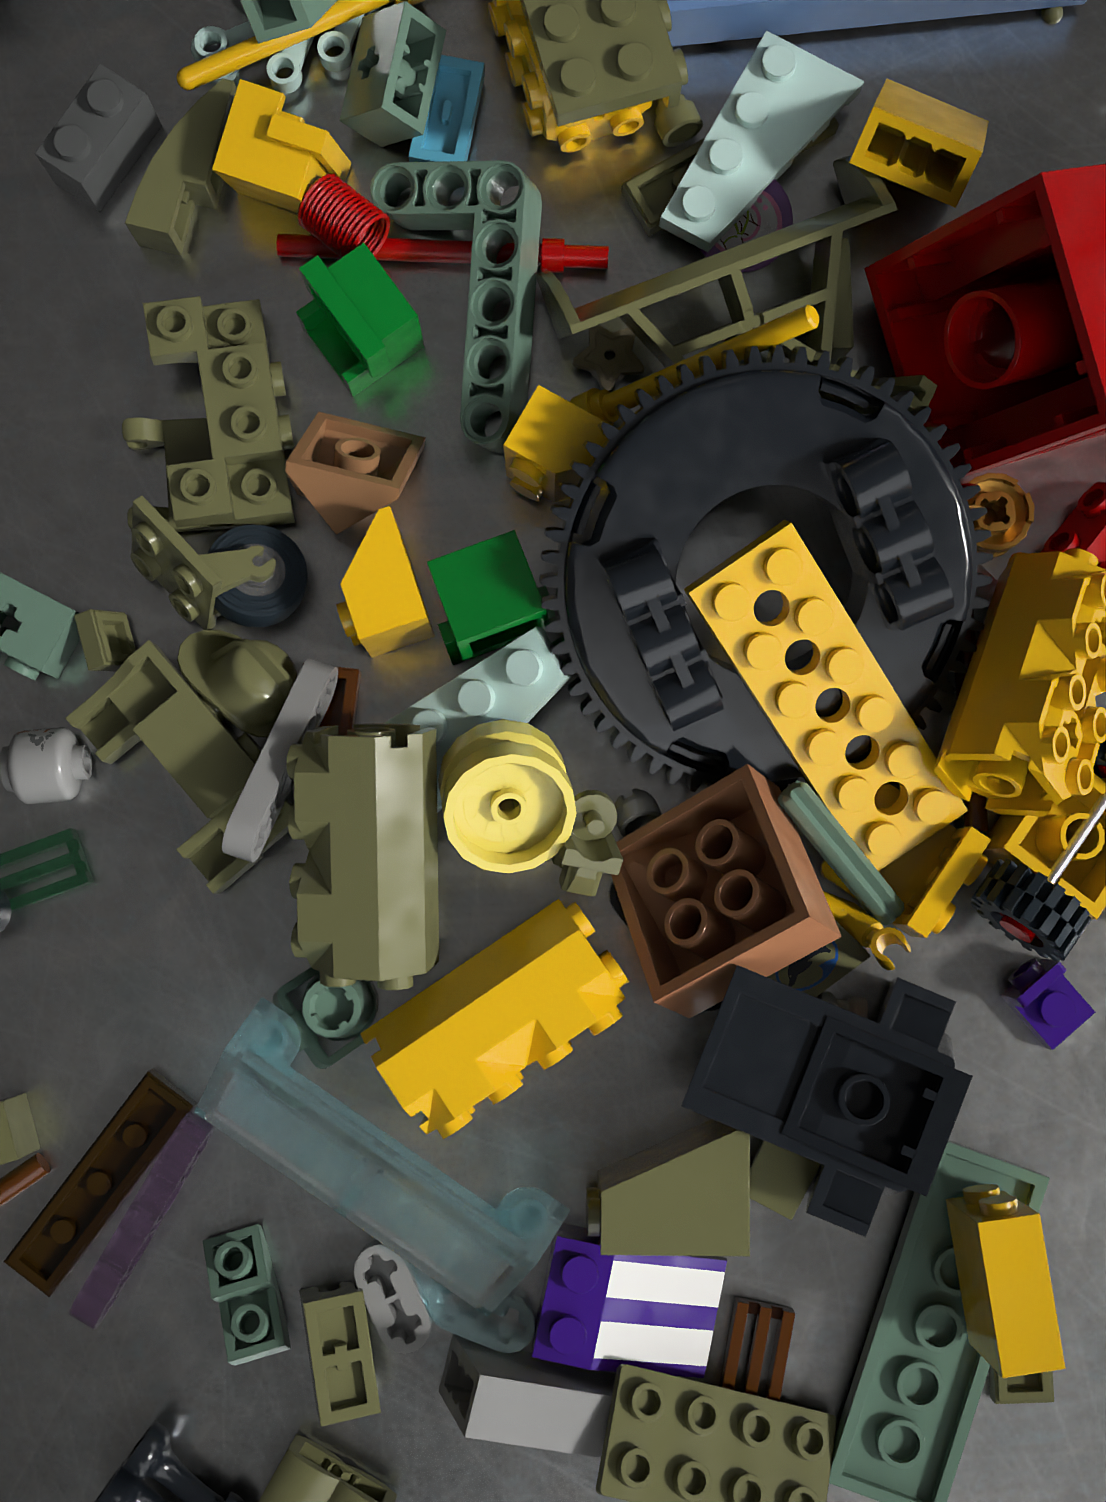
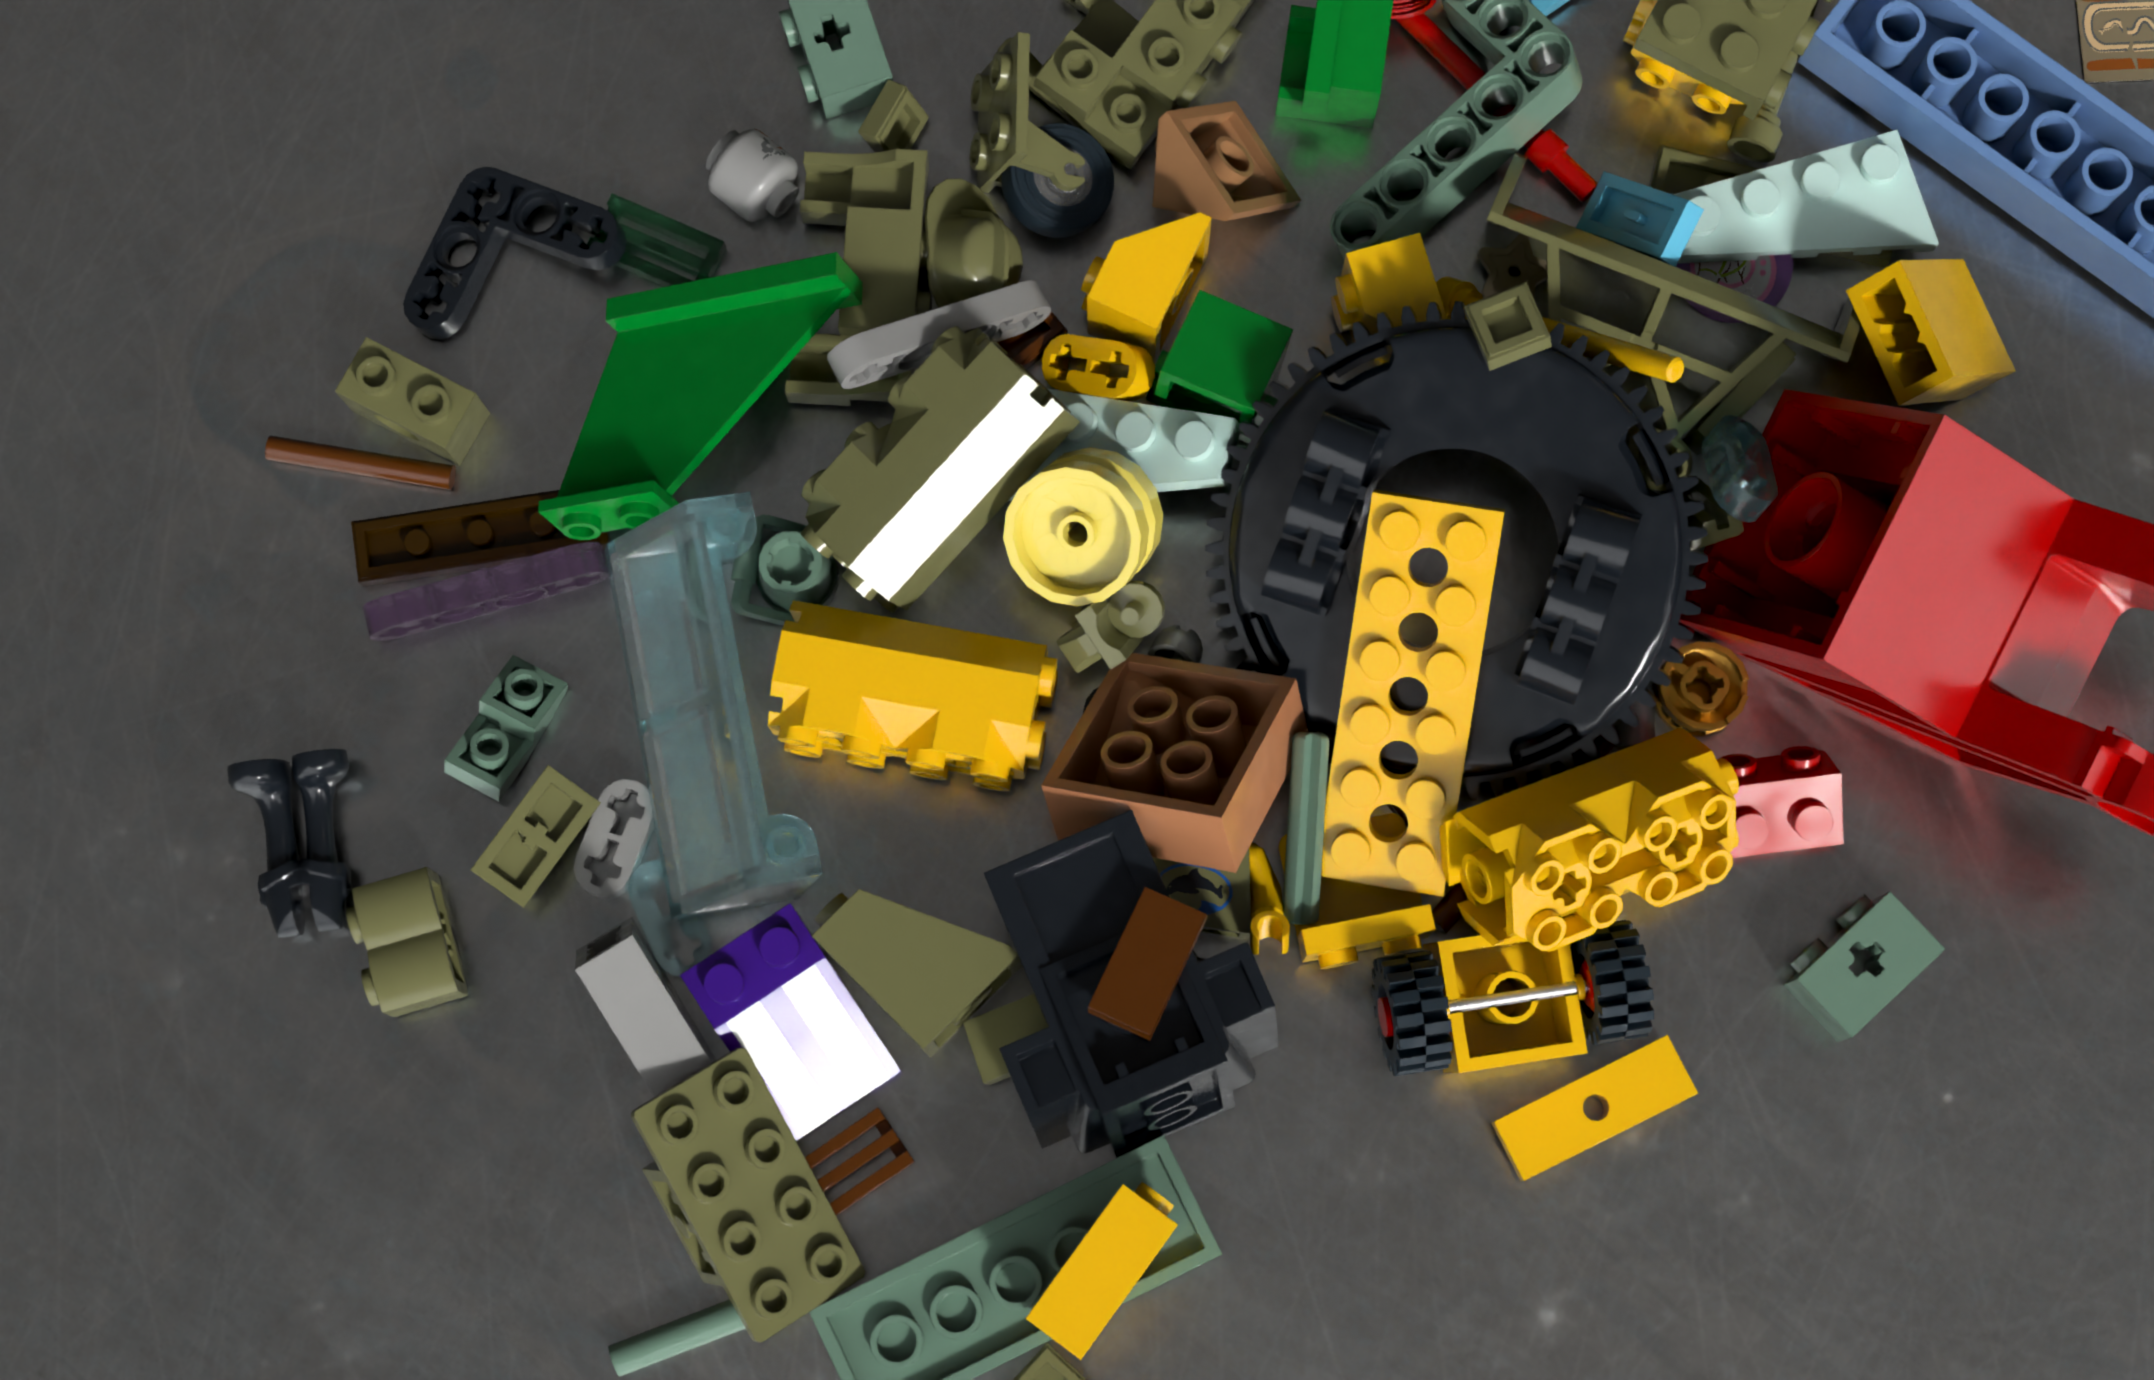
camera: 50 degrees right, 5 degrees down
dark purple bracket [1000,958,1096,1050] -> none
none -> green piece [538,252,863,540]
none -> yellow beam [1042,334,1155,401]
none -> reddish brown tile [1088,887,1207,1041]
none -> olive tile [1464,282,1552,371]
none -> medium azure plate [1576,171,1704,267]
none -> clear light blue beam [1702,415,1778,523]

